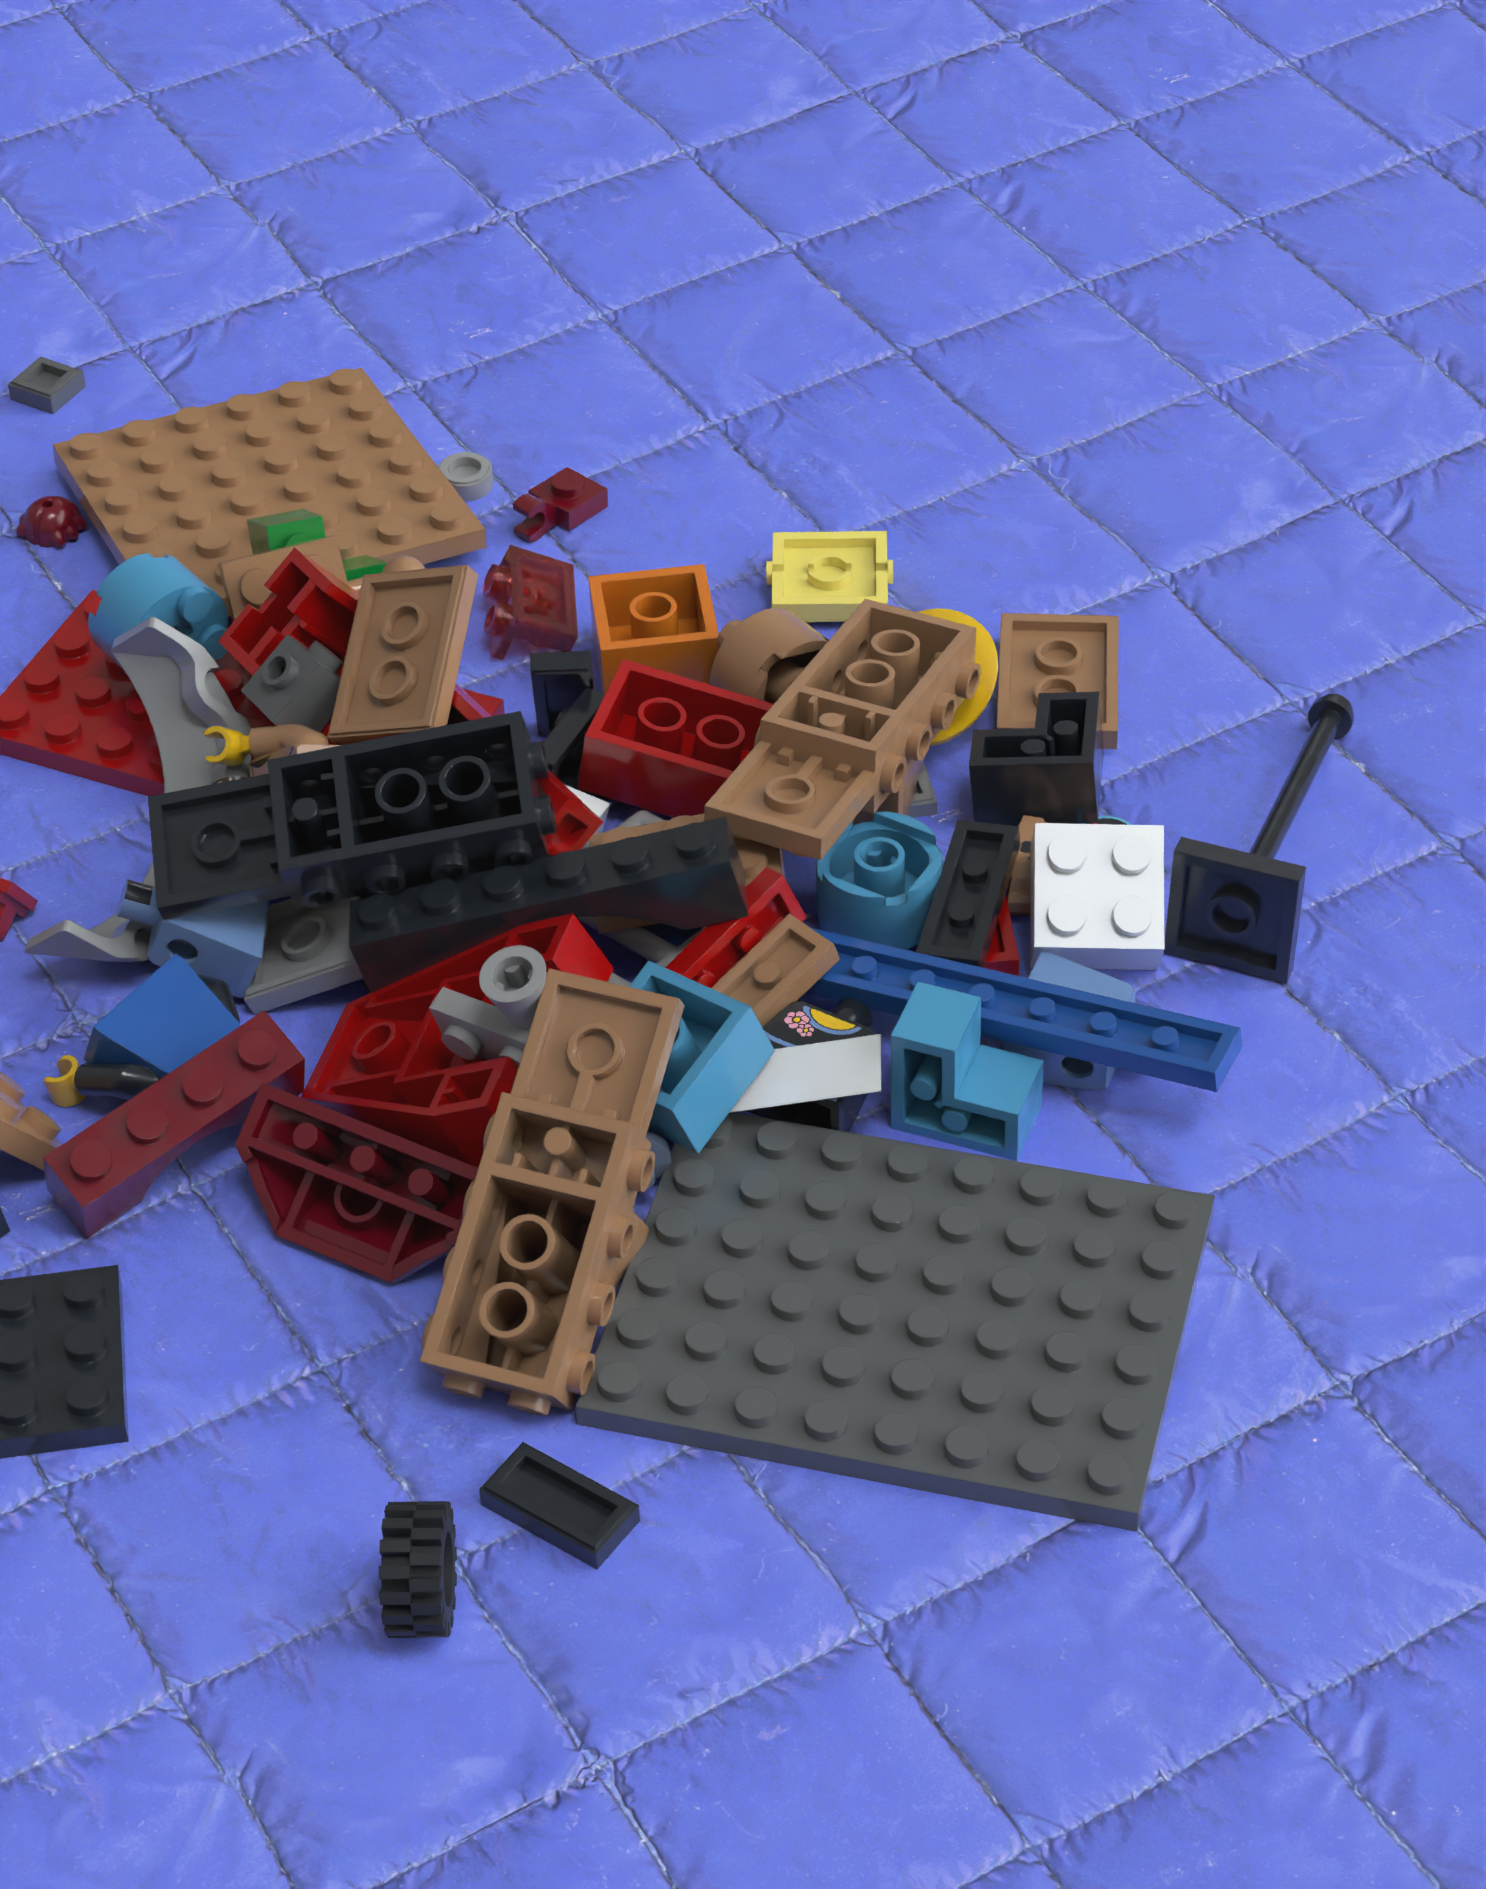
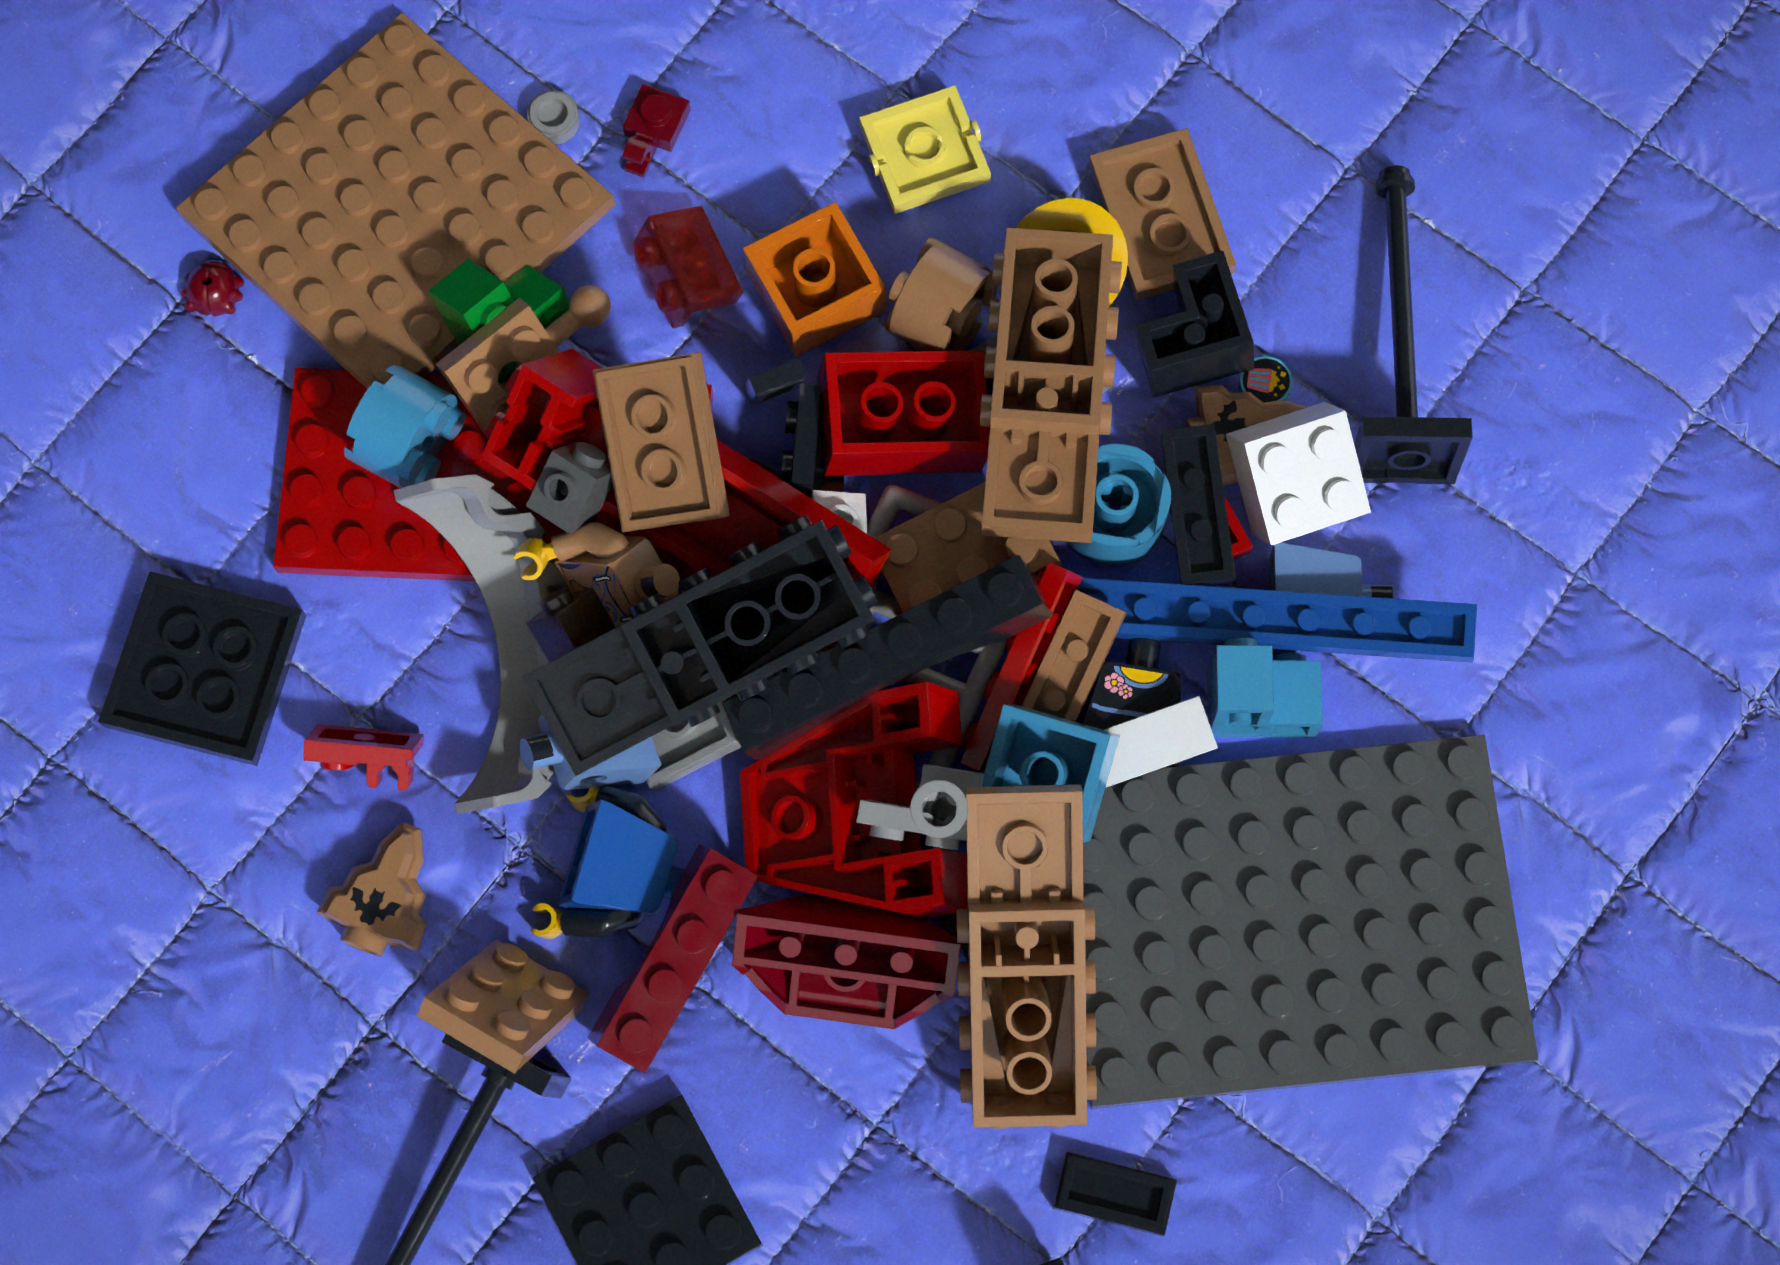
camera: 20 degrees left, 30 degrees up
dark grey tile [8,356,86,414] -> none

